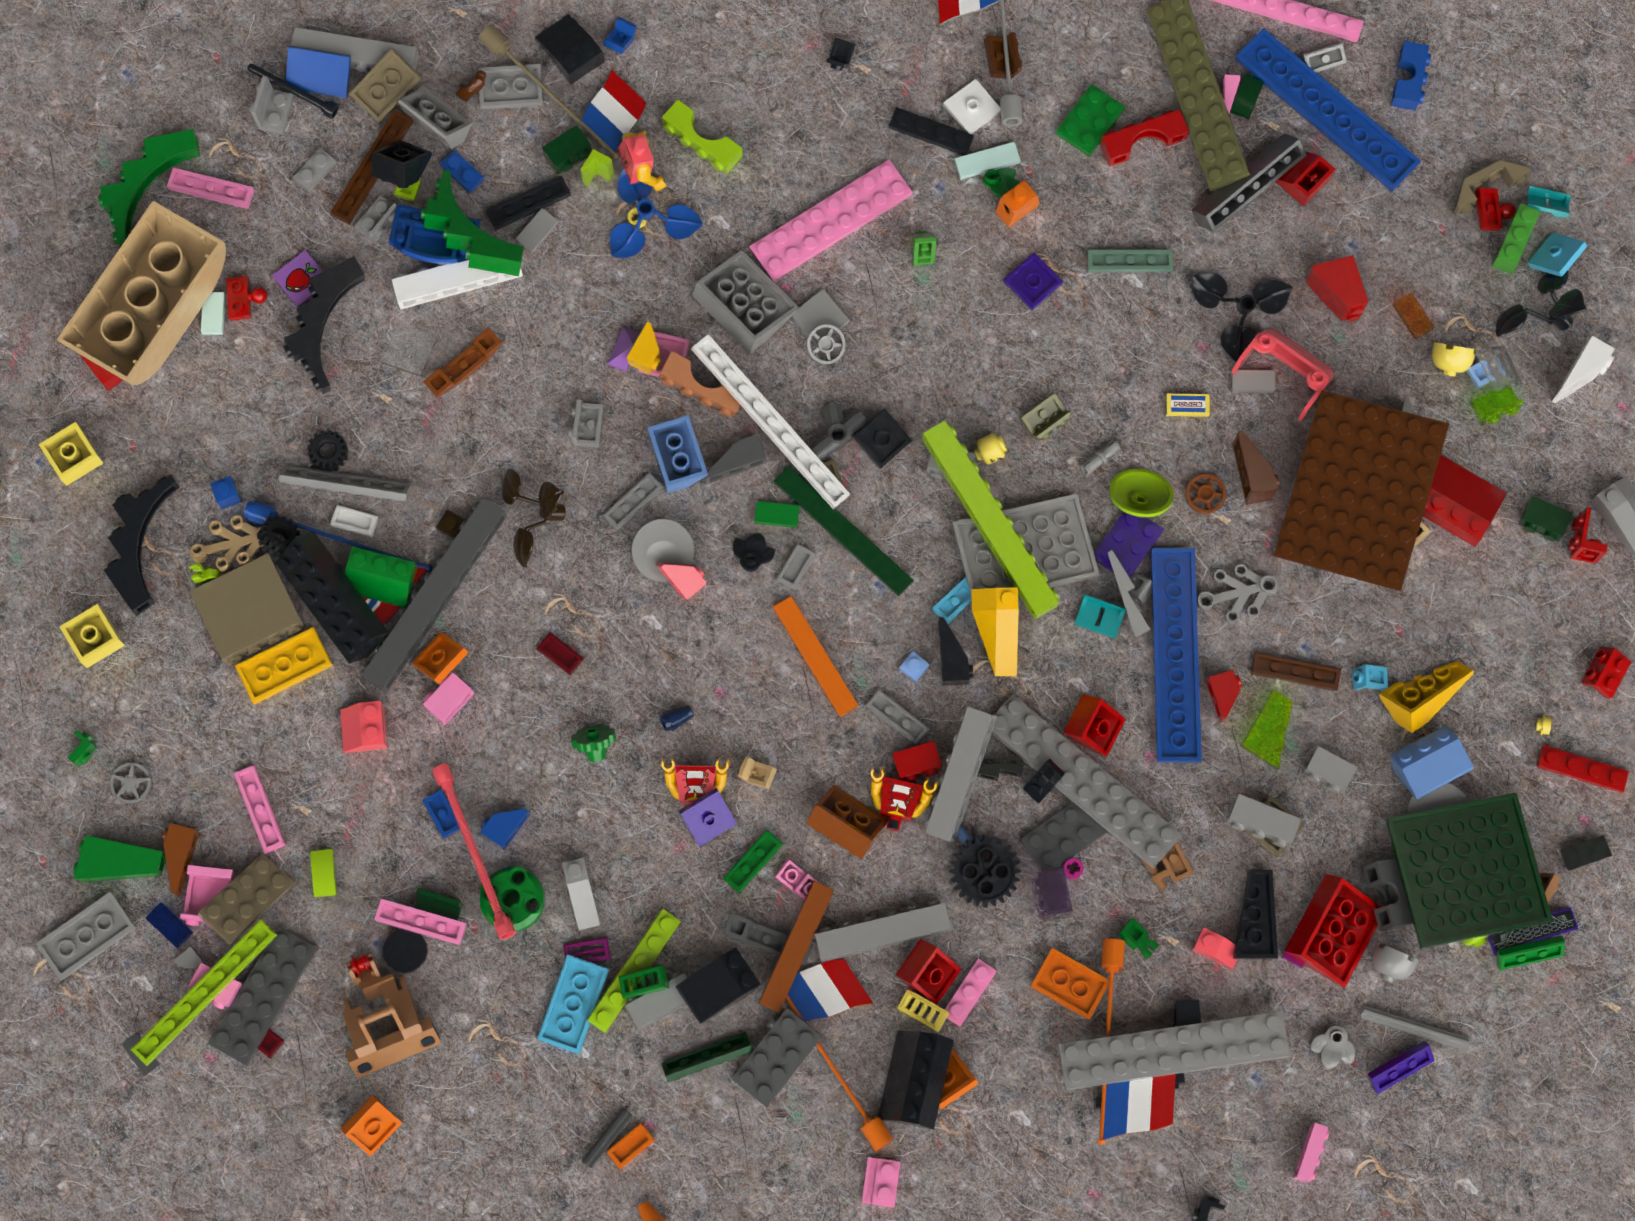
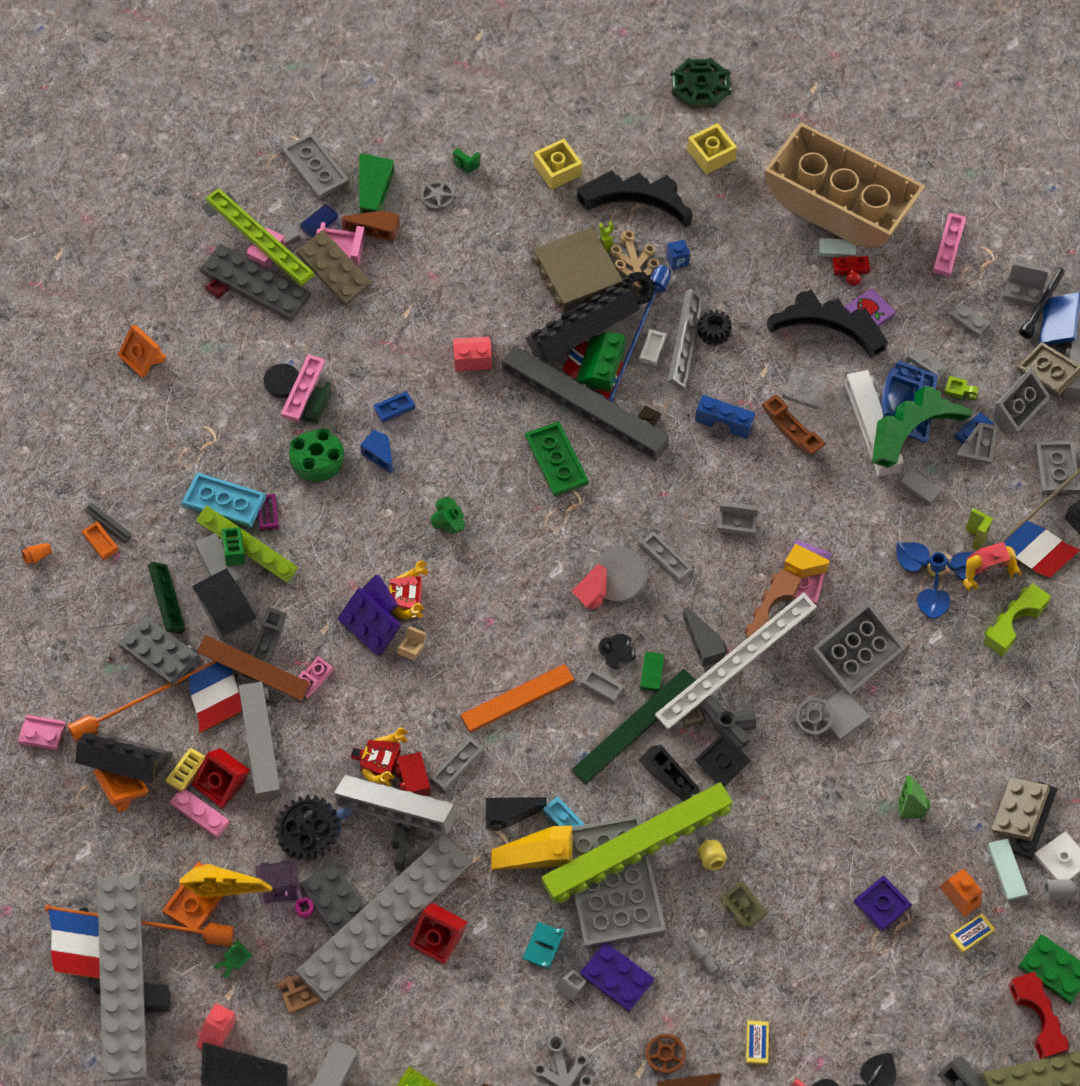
camera: 90 degrees right, 15 degrees down
green arch [98,129,200,247] -> none
yellow tile [234,626,333,705] -> none
bright pink tile [234,765,286,854] -> none
lime slope [310,848,337,898] -> none
reddish brown plate [330,110,413,225] -> none
medium nougat container [342,951,441,1078] -> none
black slope [372,140,432,188] -> none
orange plate [412,632,469,684] -> none
bright pink brick [423,673,474,726] -> none
coral hose [432,764,516,940] -> none
reddish brown piece [456,70,486,101] -> none
black plate [486,175,571,231] -> none
dark brown plant [502,469,566,568] -> none
dark red tile [536,632,584,676] -> none
dark green brick [542,125,592,174] -> none
light grey slope [562,857,601,931] -> none
medium blue slope [647,415,708,494] -> none
dark blue cone [659,705,694,732] -> none
green tile [723,830,783,894] -> none
bright pink plate [749,160,912,282] -> none
dark orange slope [806,784,888,860] -> none
light blue plate [899,651,930,683] -> none
green plate [982,168,1020,197] -> none
black hinge [1023,758,1065,804] -> none
sand green plate [1087,249,1173,273] -> none
light grey slope [1108,550,1151,638] -> none
lime dish [1109,469,1174,517] -> none
blue plate [1151,548,1202,763] -> none
red slope [1206,670,1242,723] -> none
none -> yellow wedge [179,864,272,898]
none -> dark purple plate [337,588,402,656]
none -> green plate [525,421,589,497]
none -> black slope [639,745,700,801]
none -> blue arch [695,395,755,439]
none -> tile [949,913,995,953]
none -> light grey wing [955,423,998,464]
none -> dark tan plate [991,778,1050,841]

